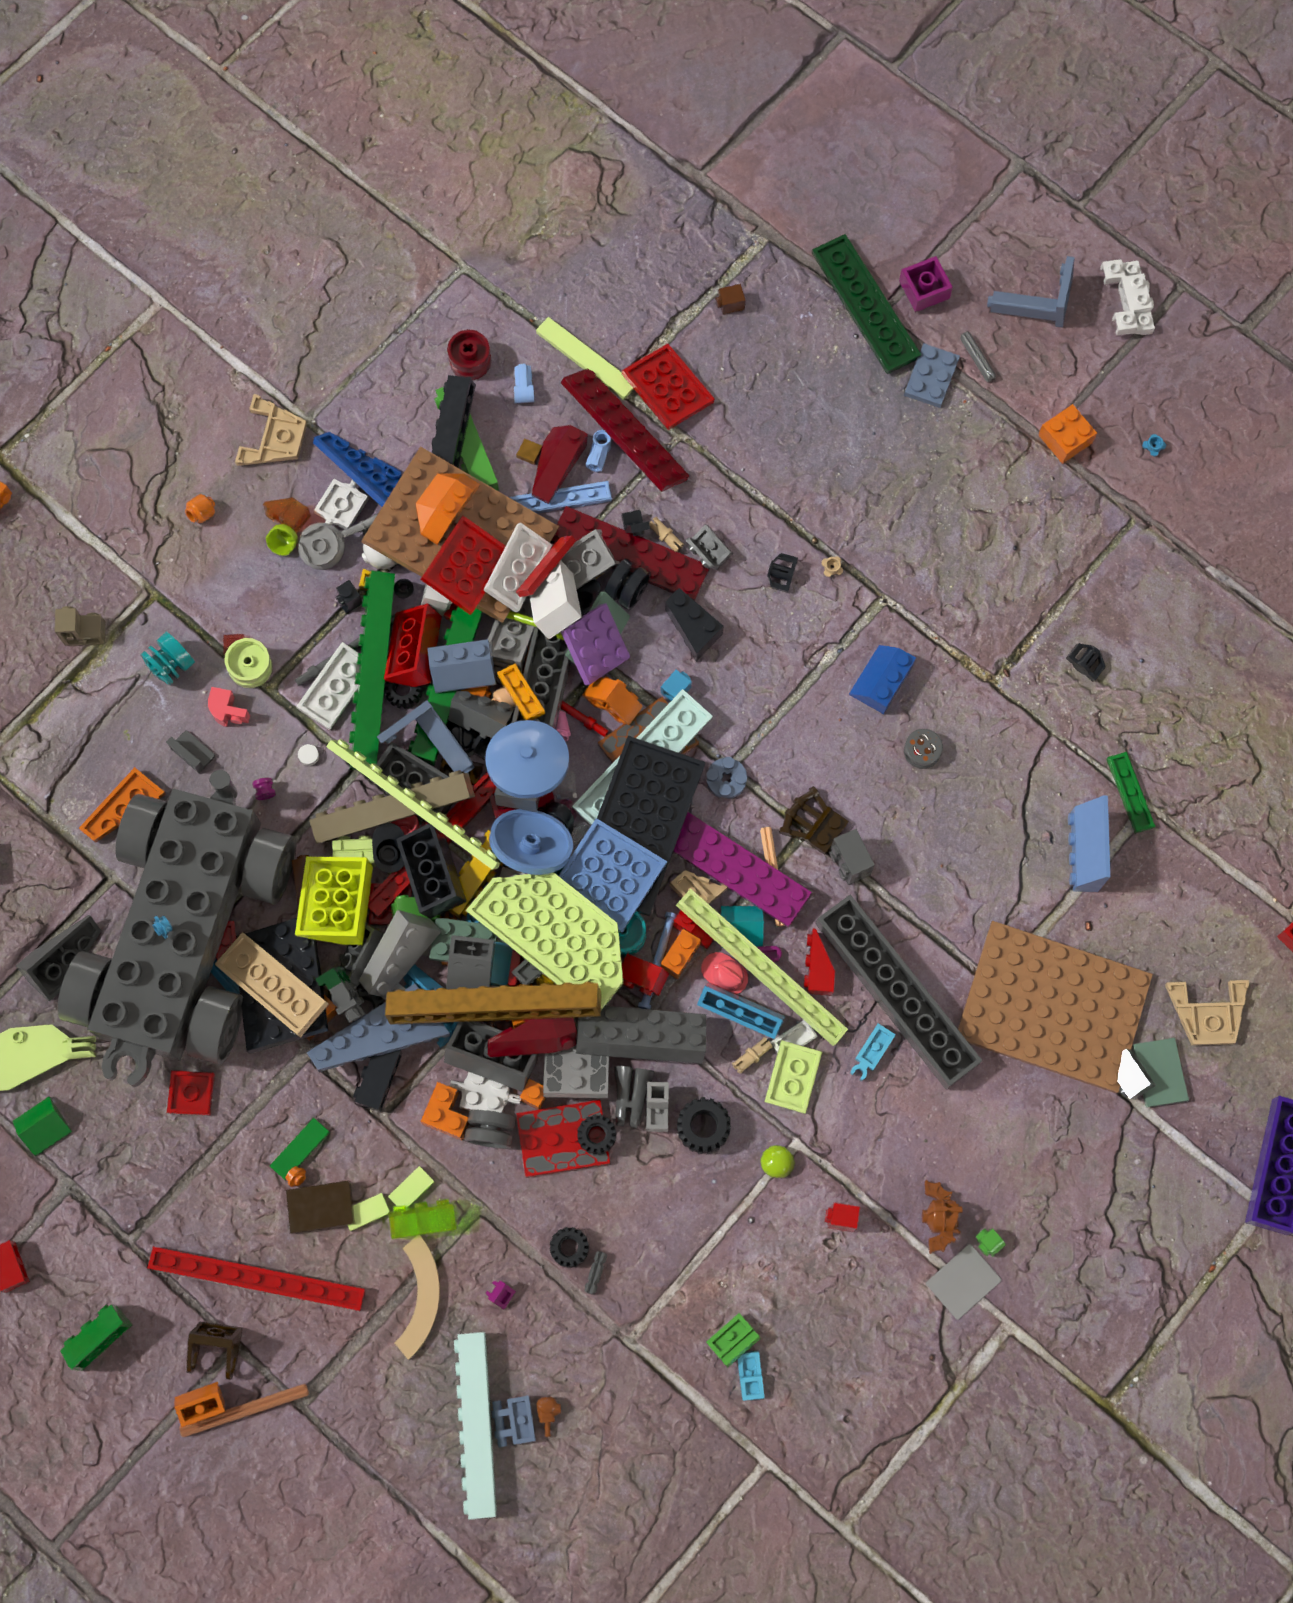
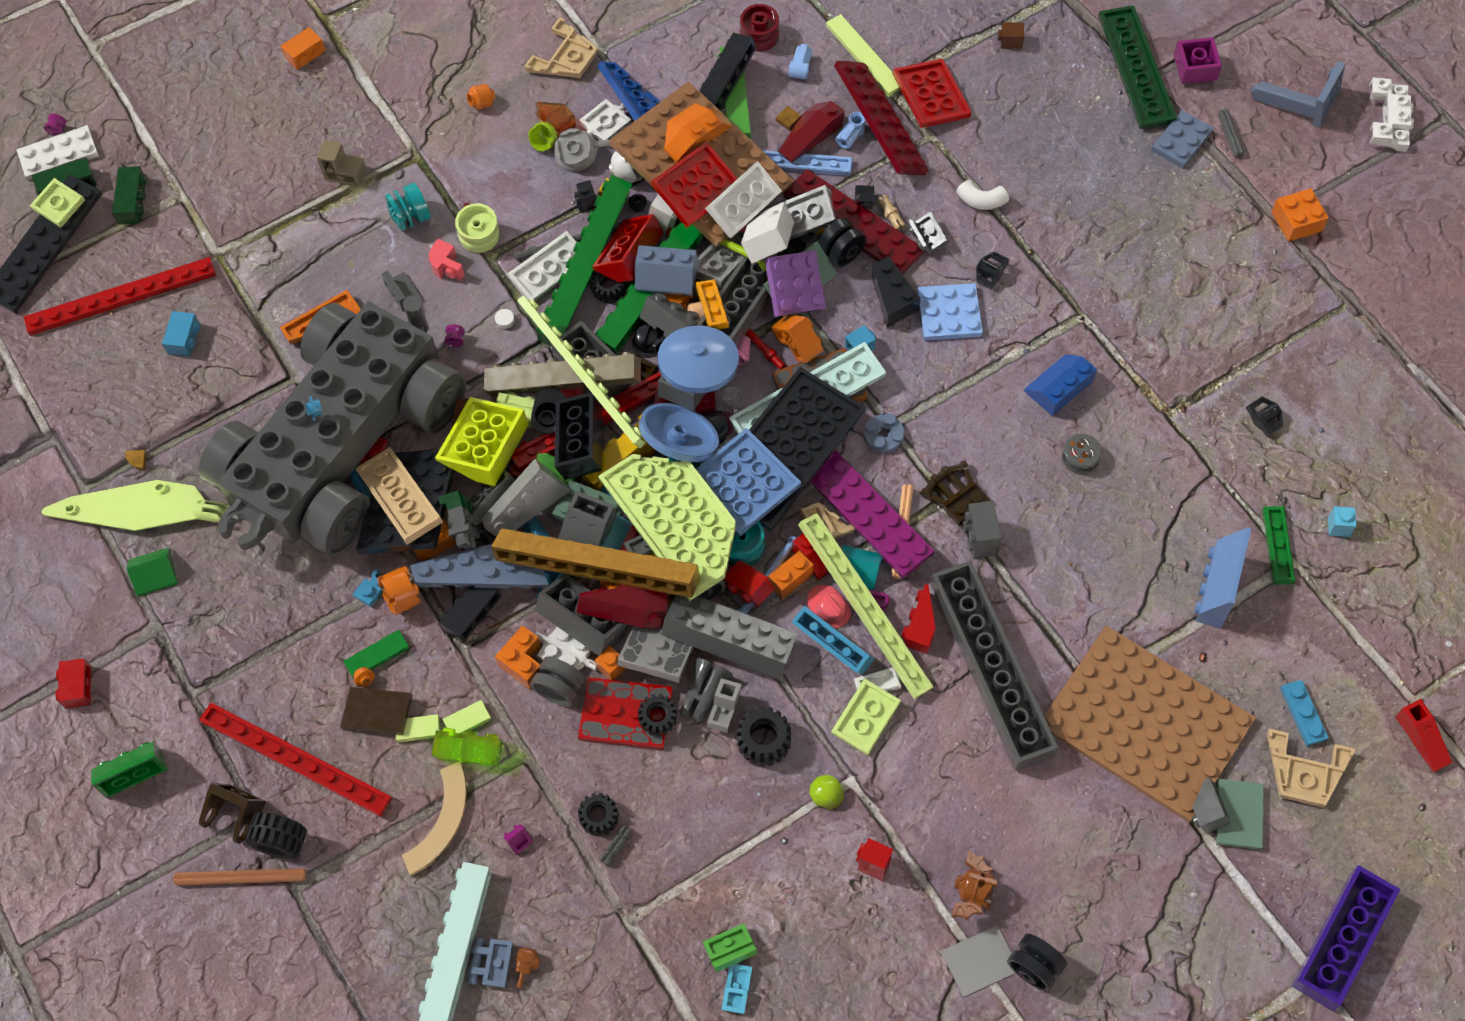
camera: 20 degrees right, 10 degrees down
dark grey wedge [16,915,101,1001] -> none
red tile [166,1070,215,1116] -> none
orange brick [175,1382,225,1427] -> none
sand blue piece [377,700,475,773] -> none
red tile [516,535,576,597] -> none
tan pin [732,1037,773,1074] -> none
tan plate [821,556,843,577] -> none
medium azure plate [850,1023,896,1081] -> none
bright green plate [975,1228,1006,1257] -> none
dark azure plate [1142,434,1166,456] -> none
none -> black tyre [245,812,307,859]
none -> dark azure plate [353,569,383,608]
none -> orange brick [377,566,421,615]
none -> light blue plate [917,283,983,341]
none -> white cylinder [956,180,1009,210]
none -> black wheel [1007,934,1067,992]
none -> dark azure plate [1280,680,1329,747]
none -> medium azure brick [1328,506,1356,537]

